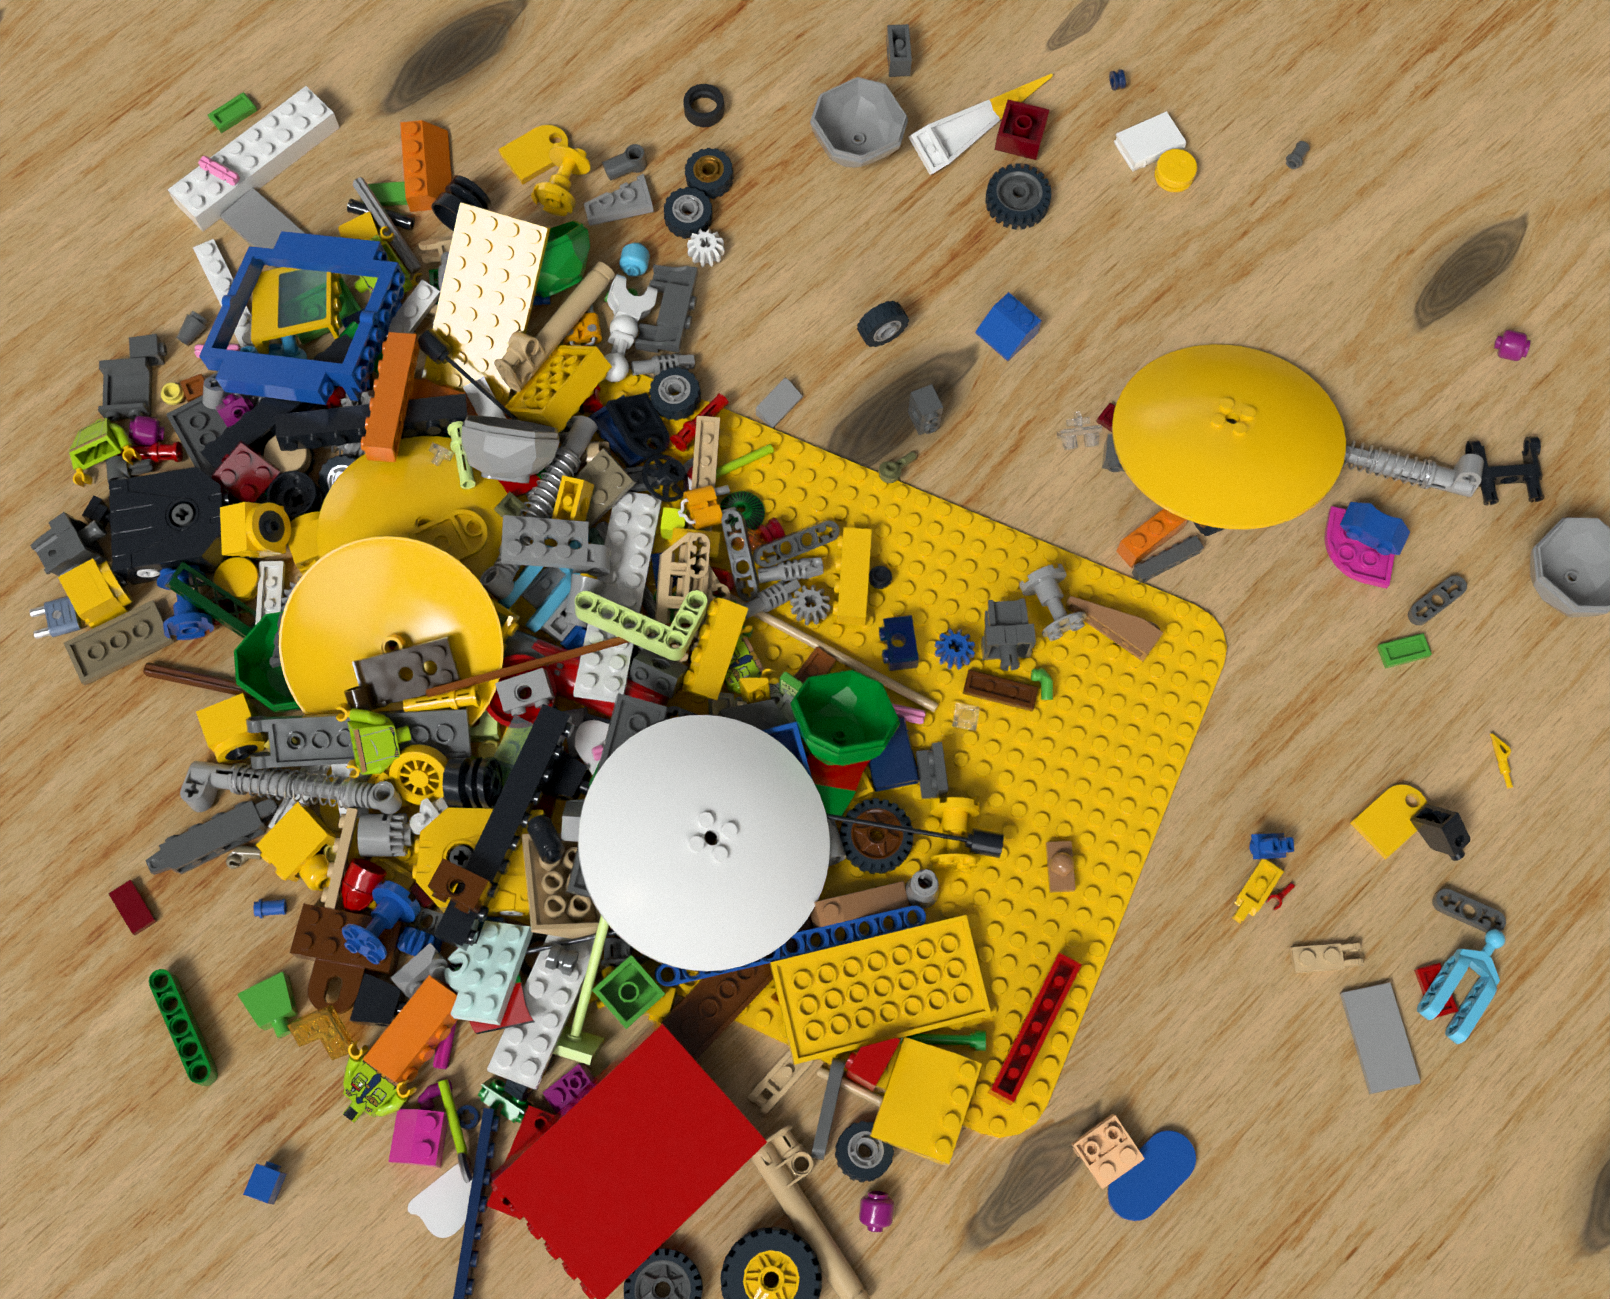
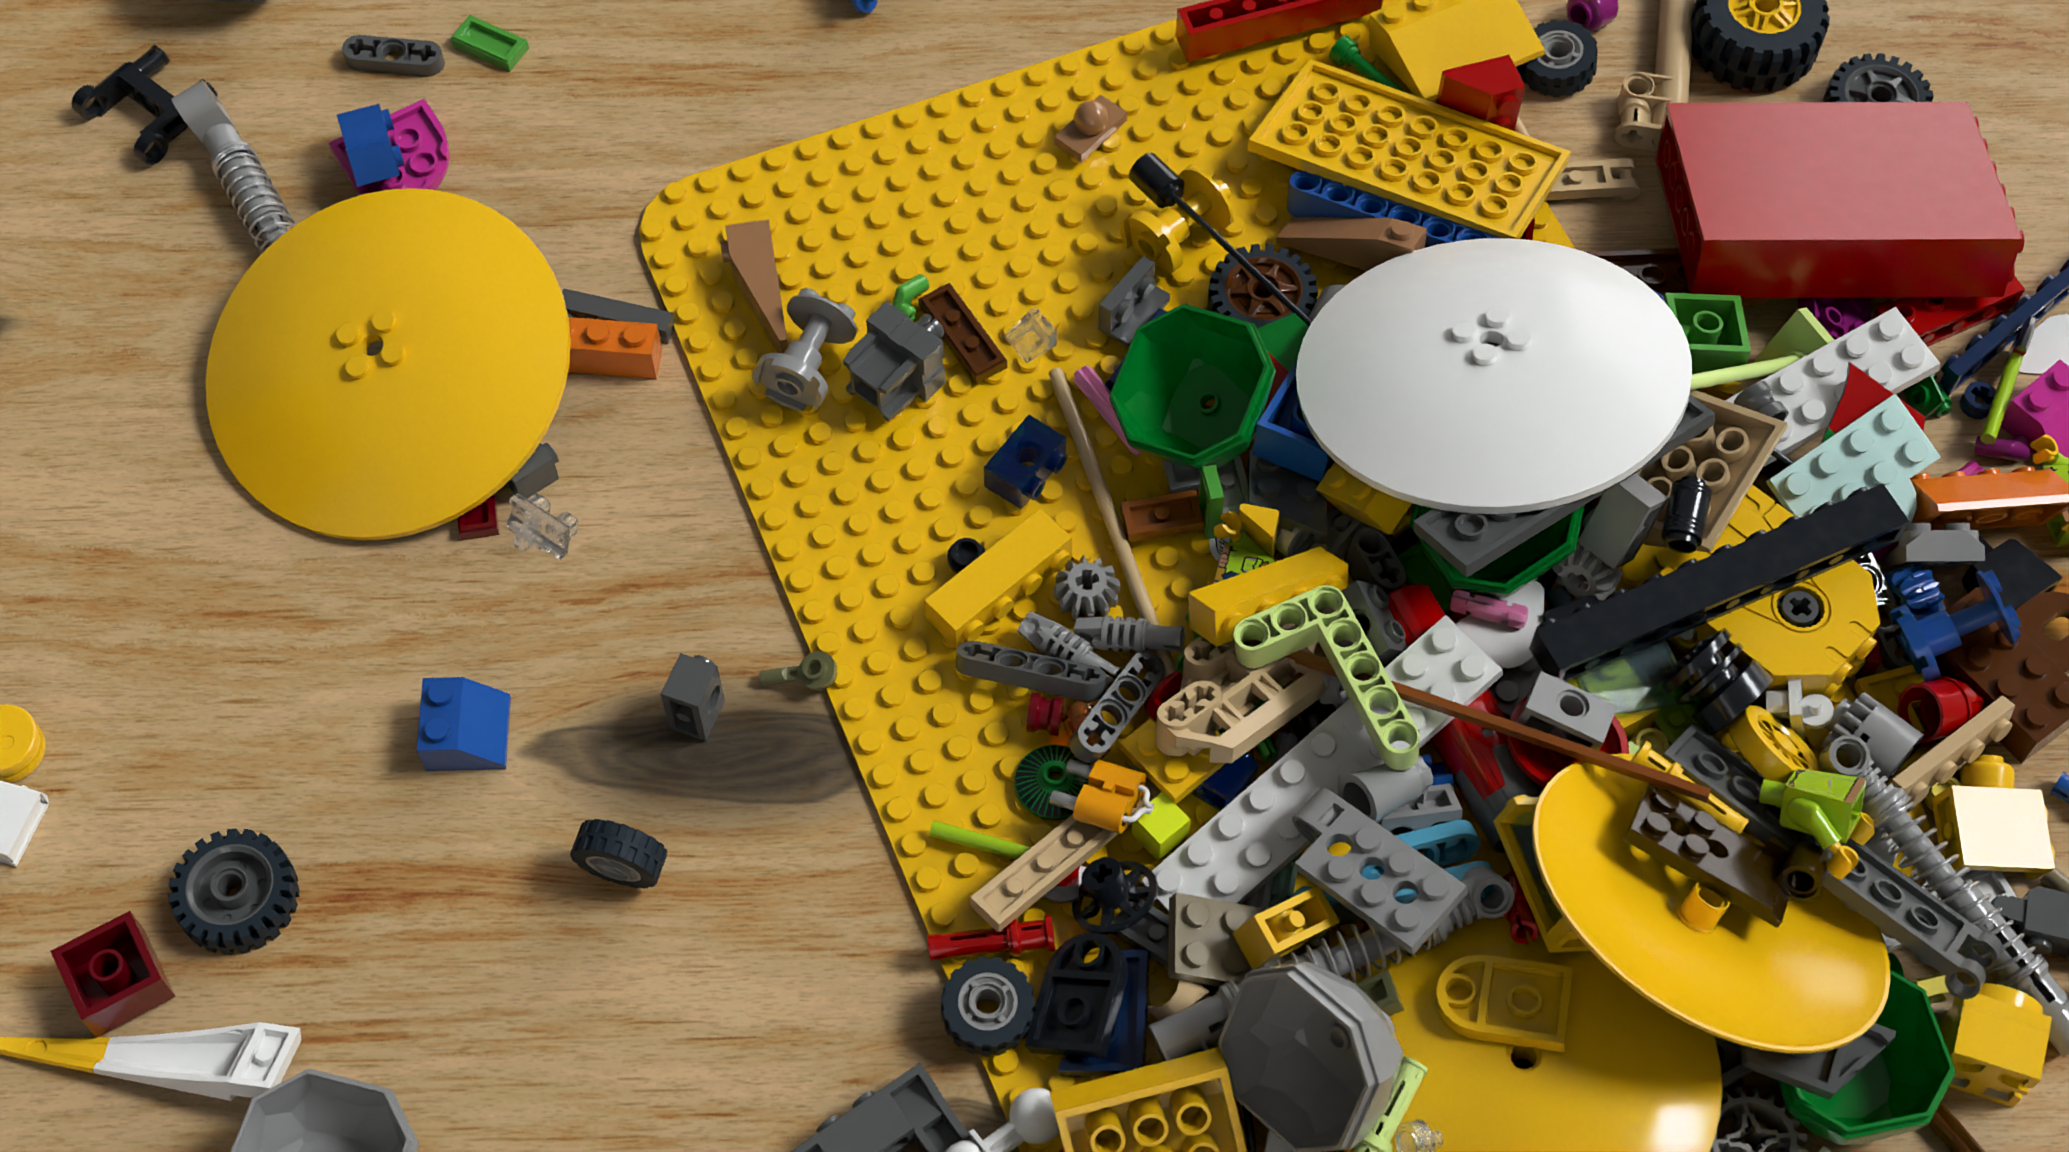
camera: 135 degrees left, 10 degrees down
reddish brown brick [428,859,492,914] -> none
light grey hinge [631,353,695,376] -> none
light grey slope [756,378,803,428] -> none
dark grey beam [811,1057,846,1161] -> none
light grey plant [905,869,939,909] -> none
blue gear [935,629,975,670] -> none

